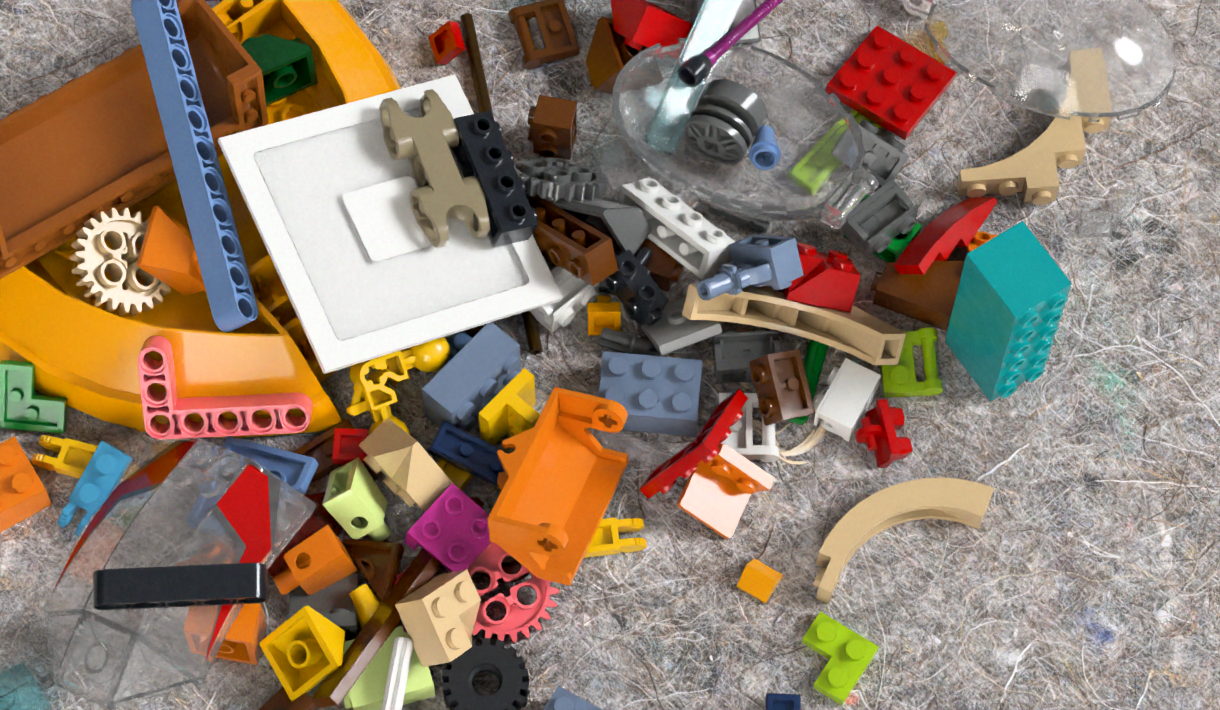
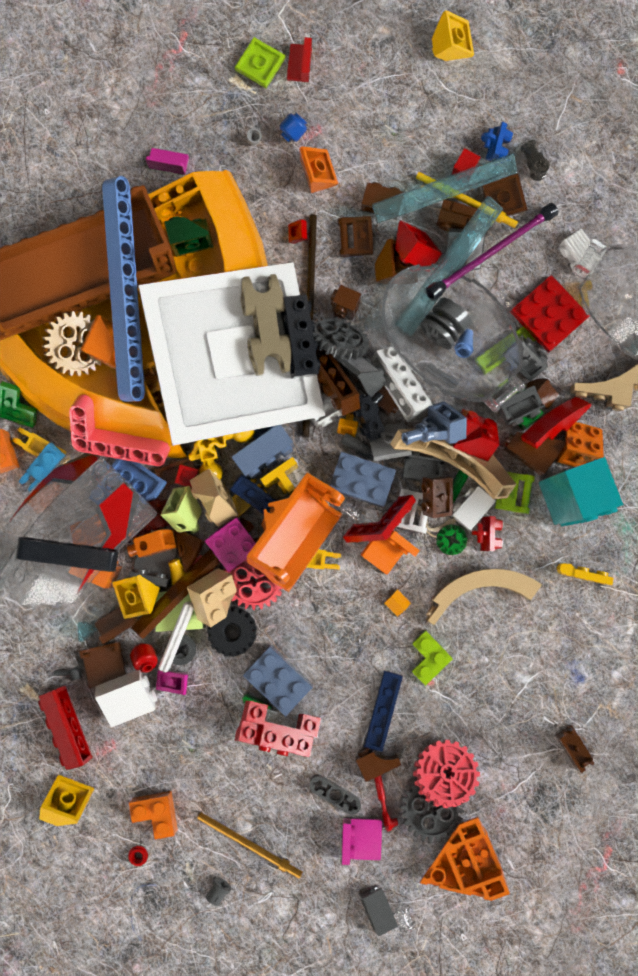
camera: 20 degrees right, 20 degrees up
none -> green gear [436,524,468,555]
none -> reddish brown tile [527,378,559,409]
none -> yellow hinge [556,563,614,585]

